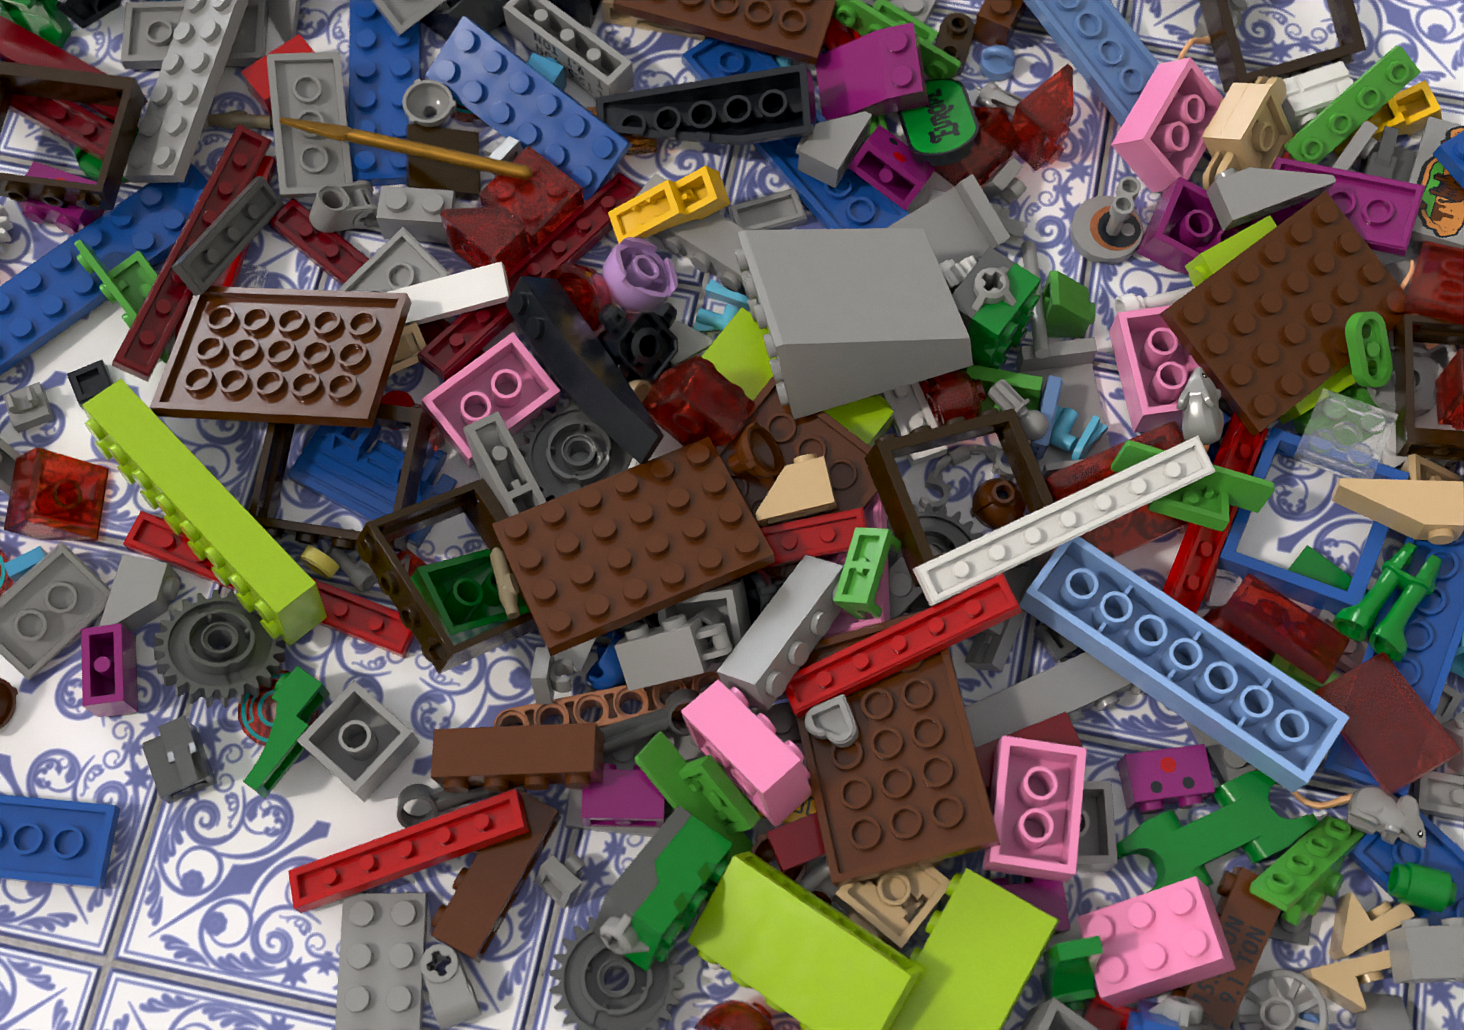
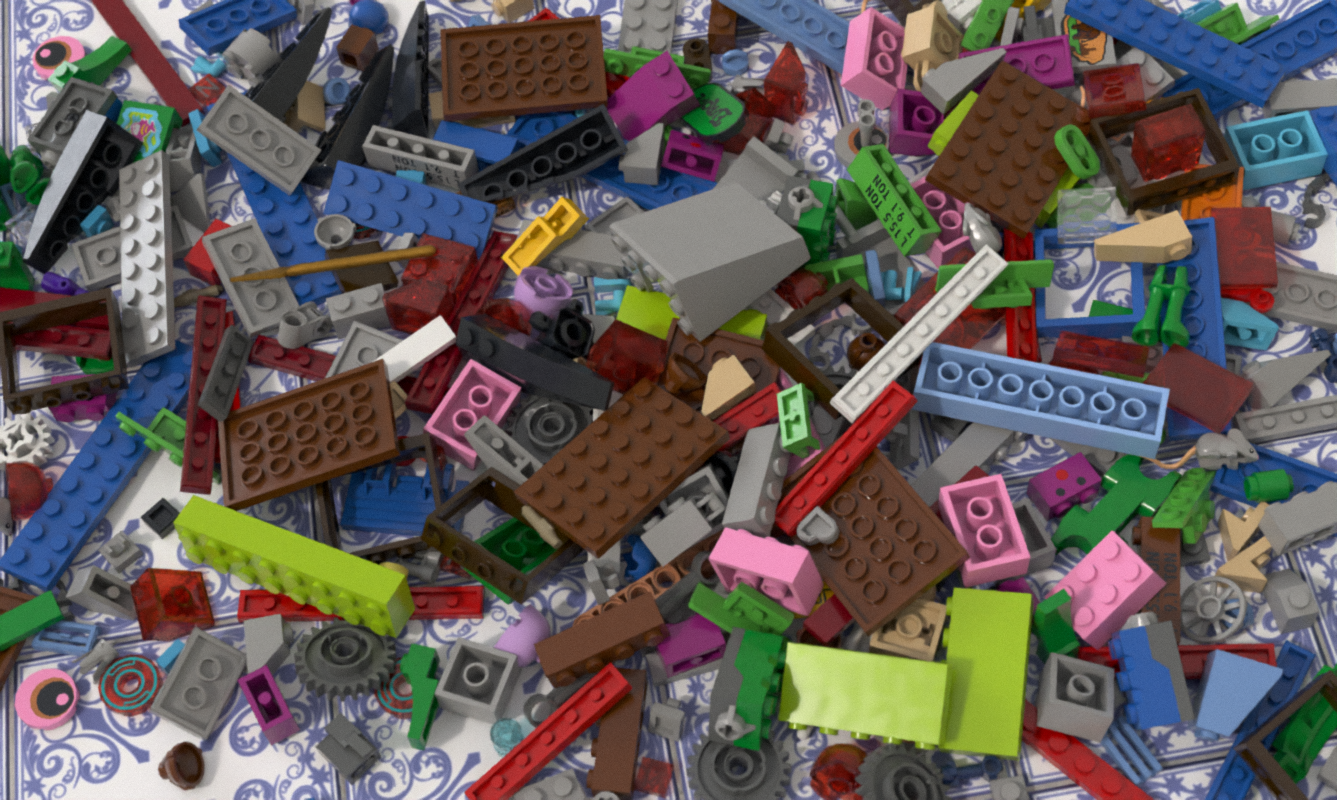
camera: 15 degrees left, 10 degrees down
light grey axle [988,379,1048,441] -> none
none -> dark purple piece [41,271,89,296]
none -> blue brick [432,120,520,172]
none -> clear light blue wheel [490,718,524,758]
none -> lavender cylinder [494,604,551,668]
none -> clear red tile [634,757,675,799]
none -> bright green brick [847,144,942,257]

